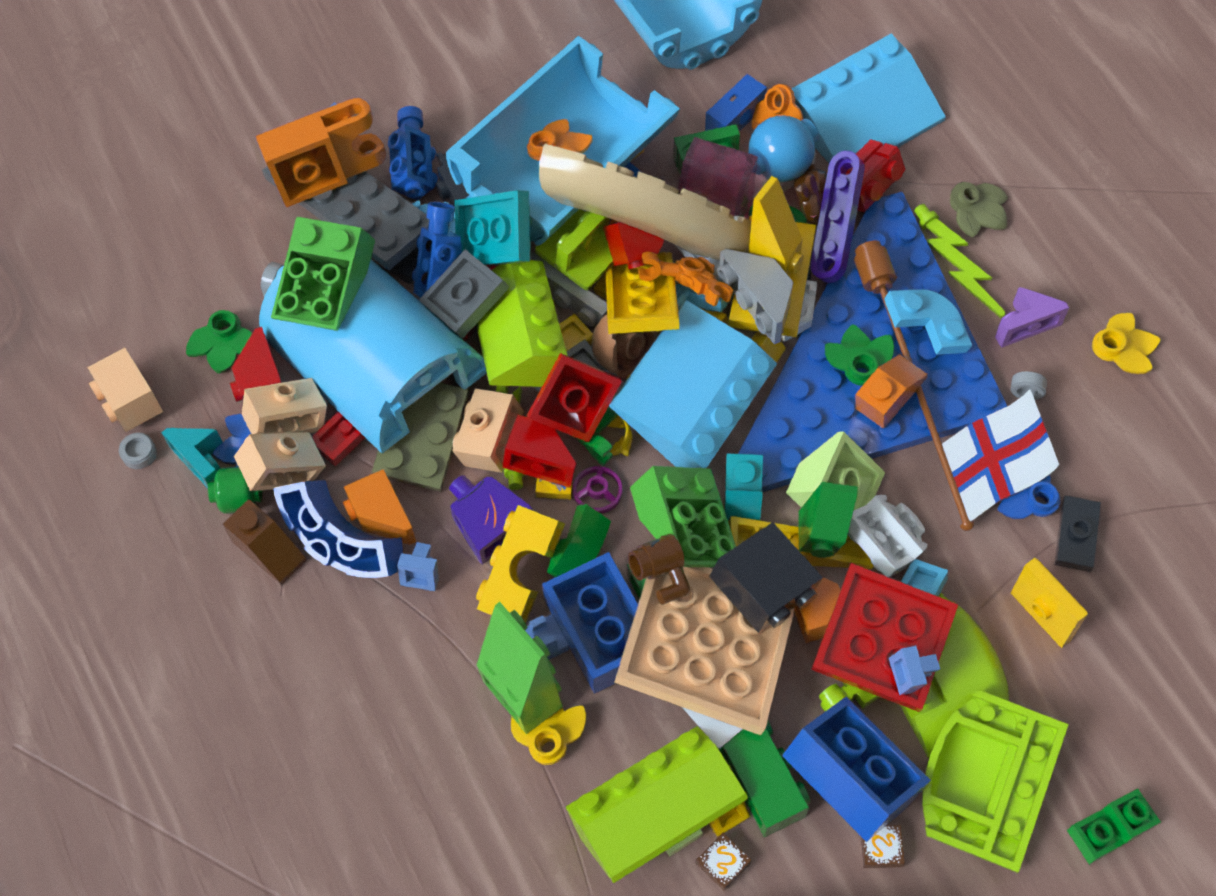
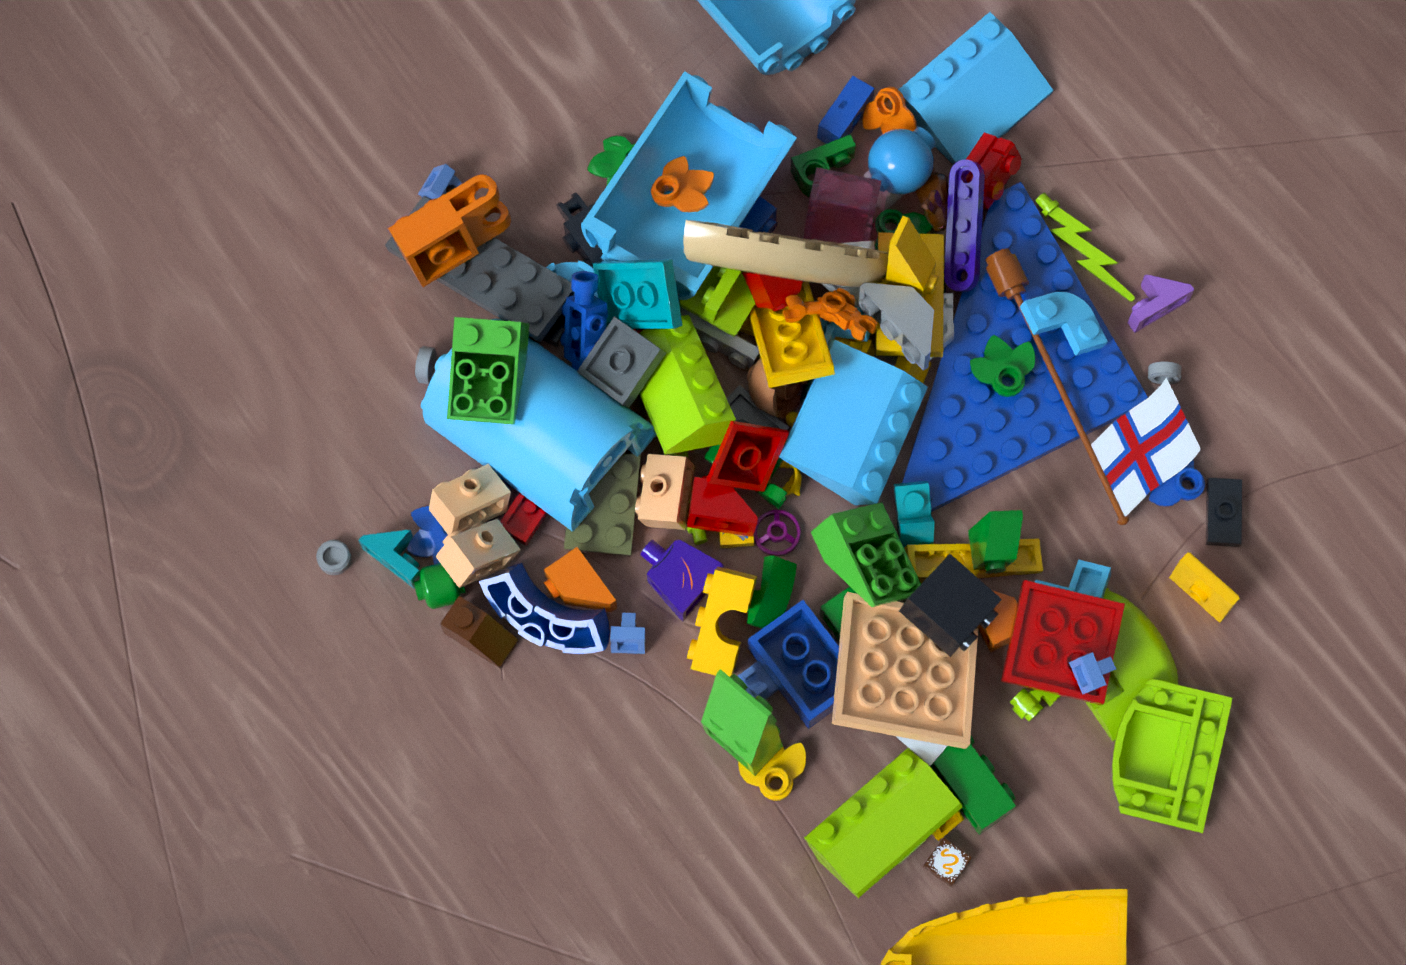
camera: 10 degrees left, 10 degrees up
light nougat brick [87,348,163,432] -> none
green plate [186,310,252,374] -> none
red slope [230,327,282,402] -> none
blue brick [388,106,438,201] -> none
yellow tile [559,314,593,352] -> none
reddish brown piece [628,534,690,605] -> none
blue brick [782,697,931,842] -> none
yellowish green slope [786,431,885,510] -> none
white slope [848,495,928,577] -> none
orange slope [855,354,928,429] -> none
tile [861,825,905,868] -> none
olive plate [950,182,1008,238] -> none
green slope [1067,788,1161,865] -> none
yellow plate [1092,313,1160,374] -> none

